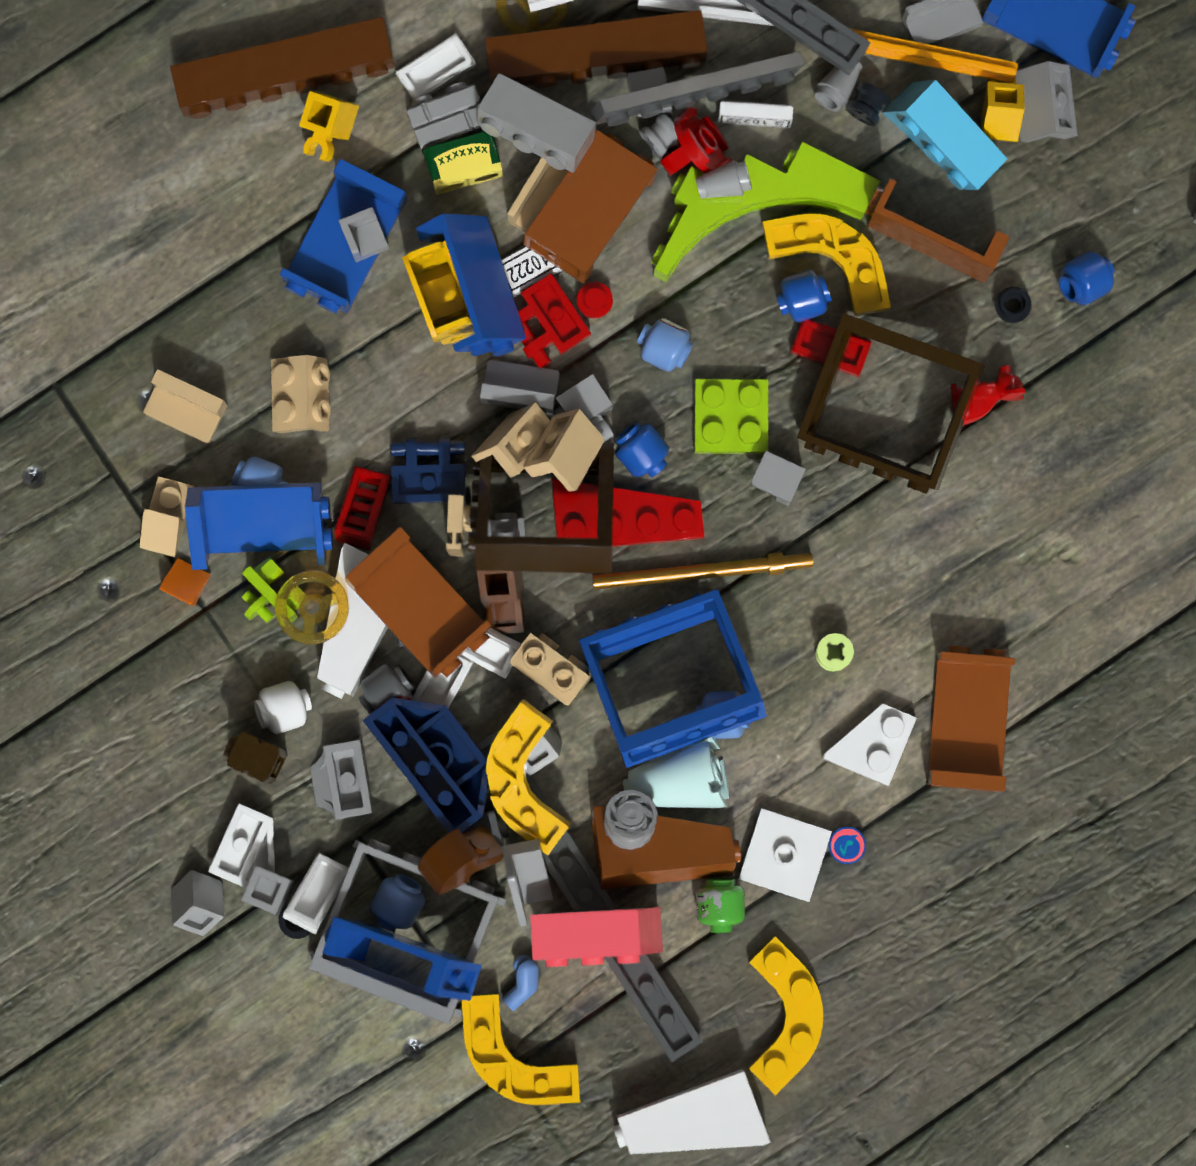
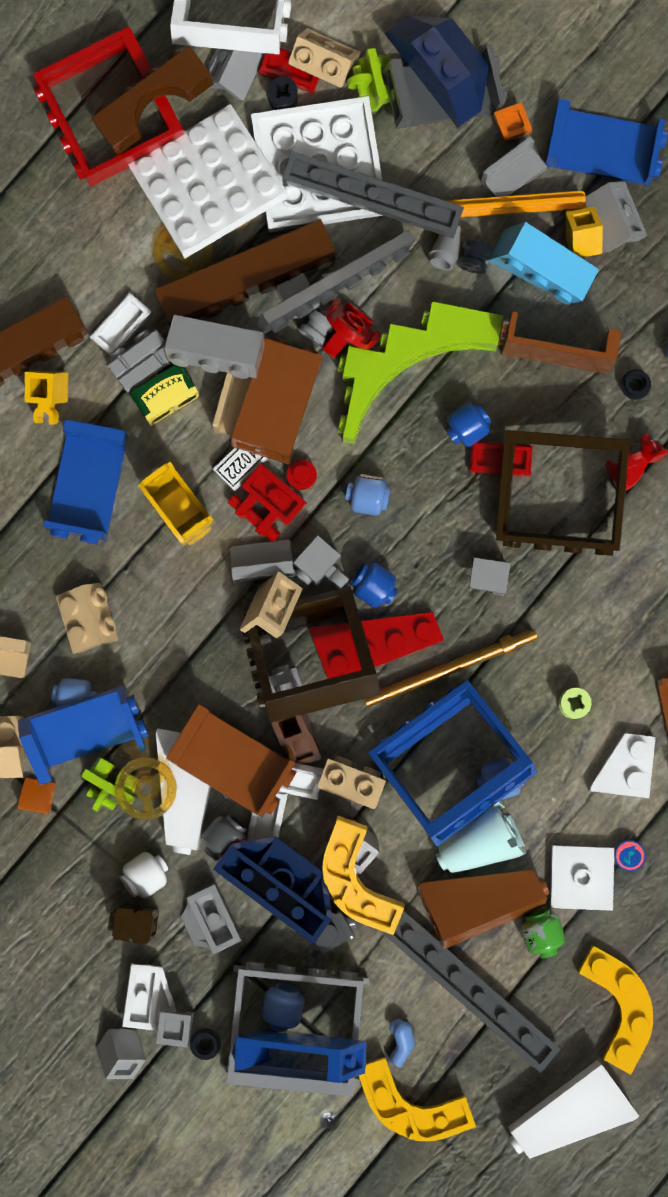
camera: 15 degrees left, 0 degrees up
white tile [283,852,349,935] -> none
red slope [334,466,391,550] -> none
light grey panel [338,207,389,262] -> none
dark blue plate [391,437,466,504] -> none
blue panel [416,213,526,356] -> none
reddish brown brick [418,825,504,896] -> none
tan plate [446,495,473,557] -> none
light grey panel [502,839,553,927] -> none
tan panel [523,409,604,491] -> none
coral wedge [530,907,663,967] -> none
light grey wheel [603,790,657,849] -> none
lime plate [695,379,768,454] -> none
light grey cone [696,160,752,199] -> none
white tile [718,101,793,128] -> none
yellow plate [762,214,891,317] -> none

